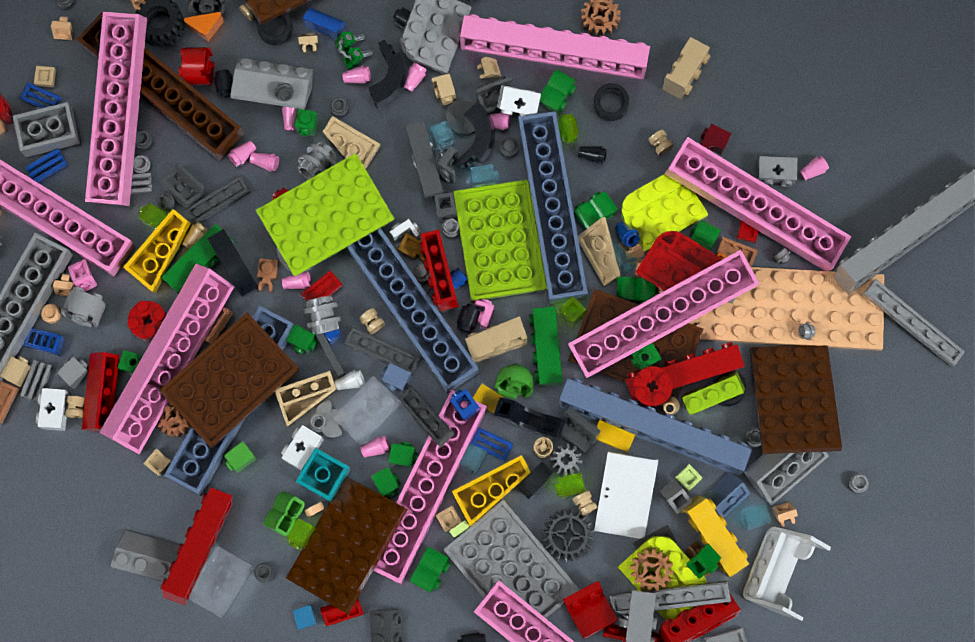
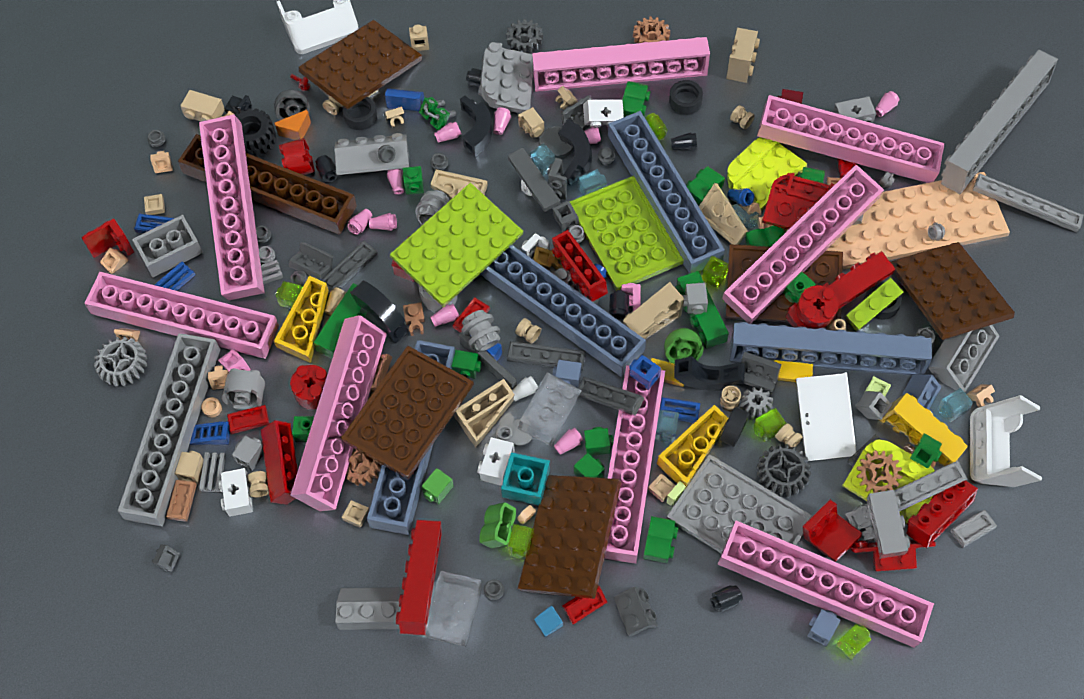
camera: 15 degrees left, 15 degrees down
light grey plate [849,473,869,493] -> none
none -> red plate [227,405,270,434]
none -> light grey brick [683,283,708,314]

